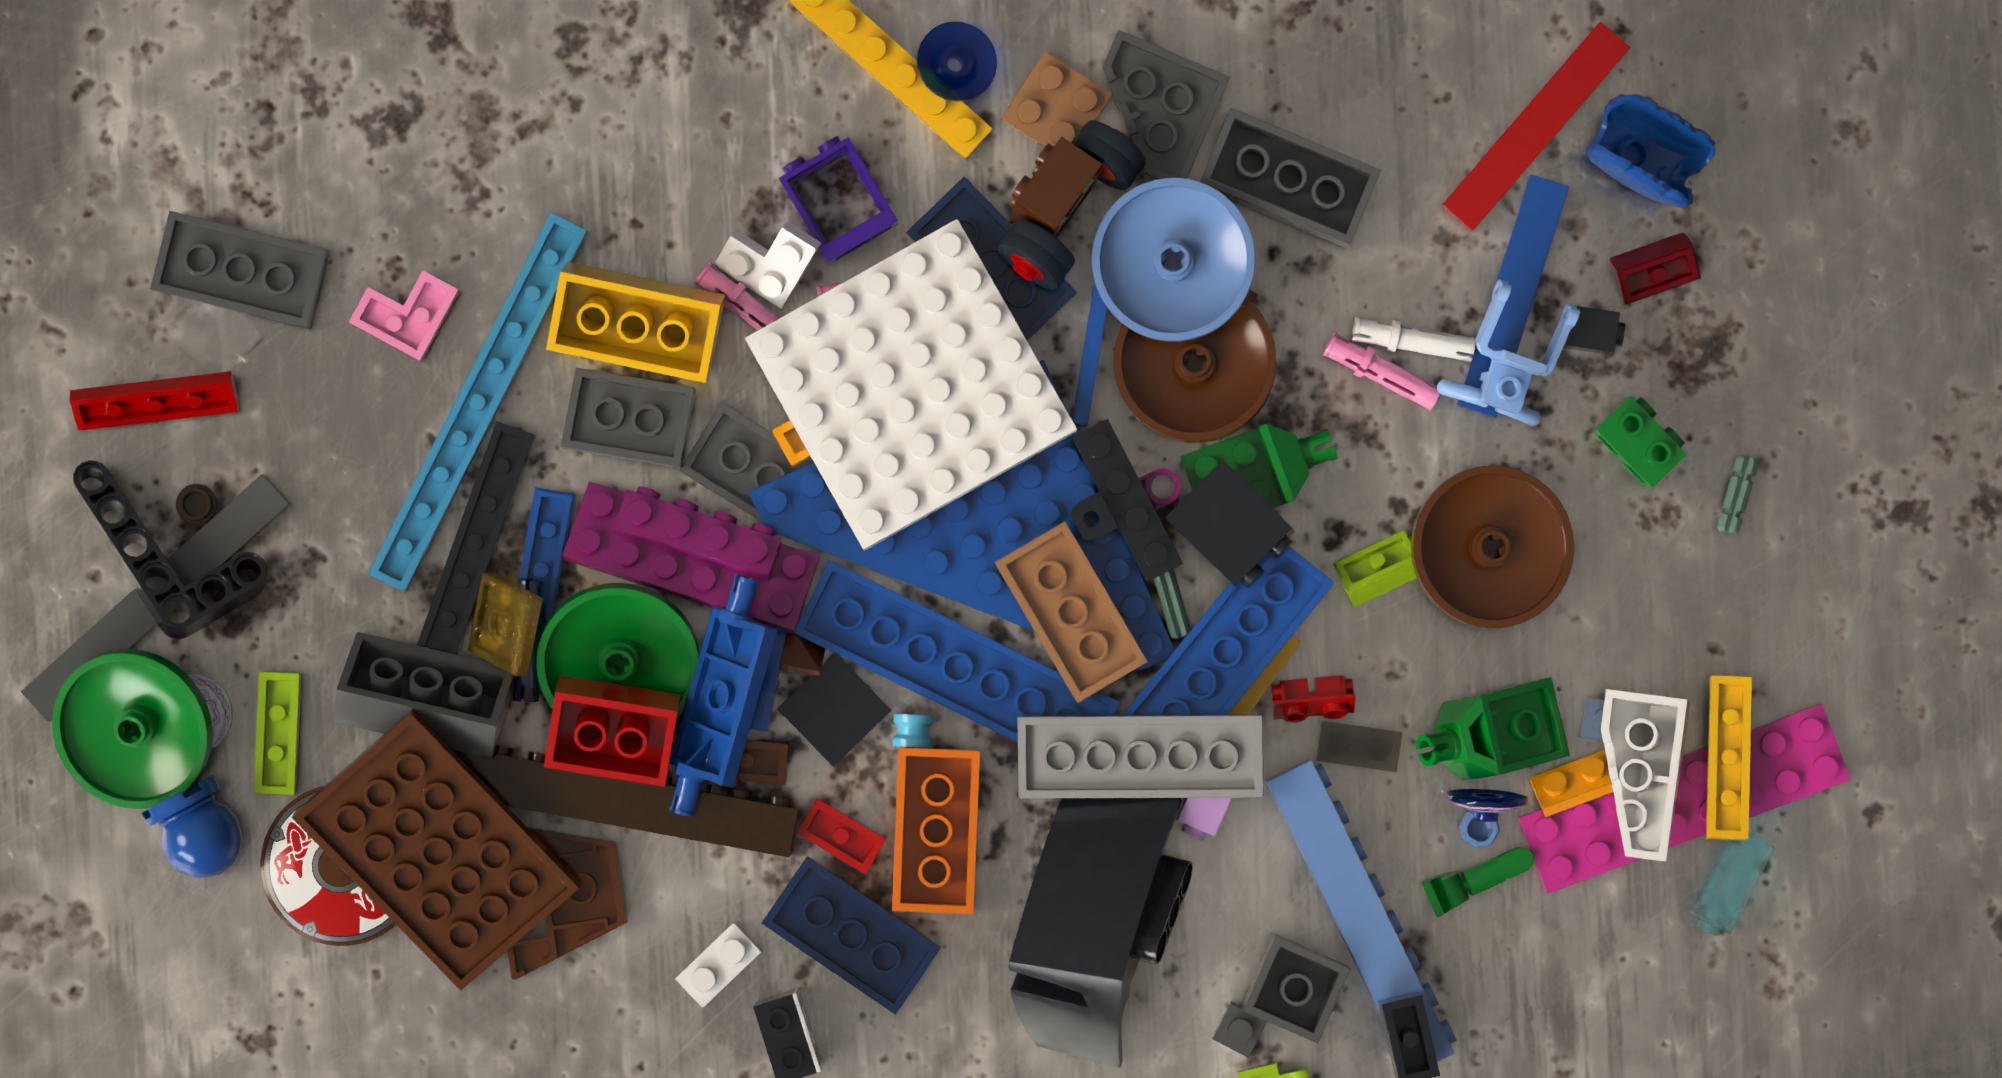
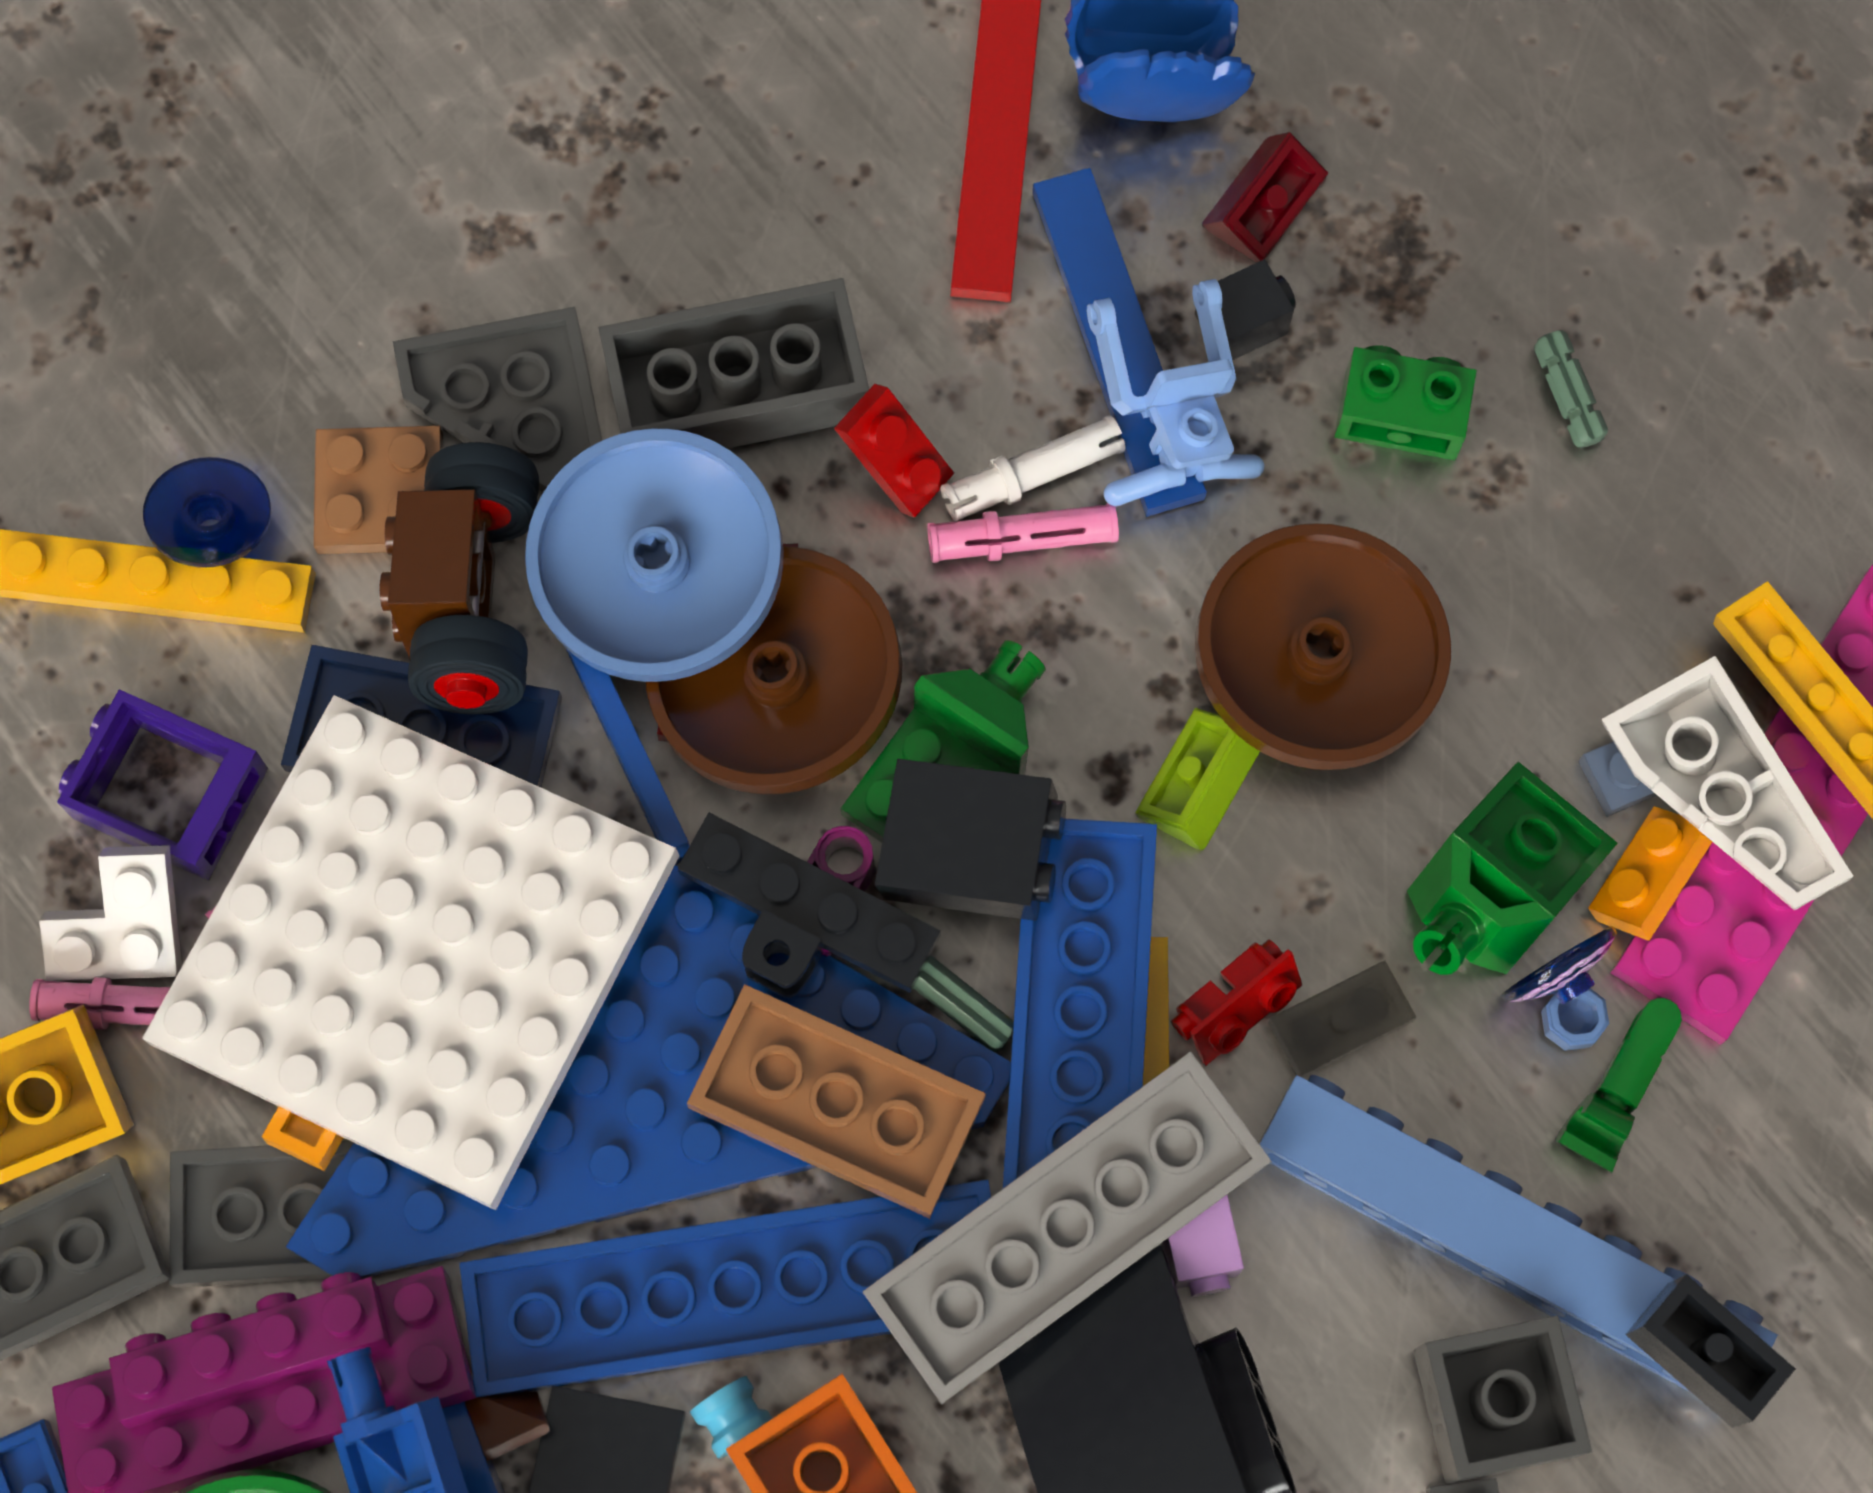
camera: 30 degrees left, 15 degrees down
none -> red plate [834,383,954,518]

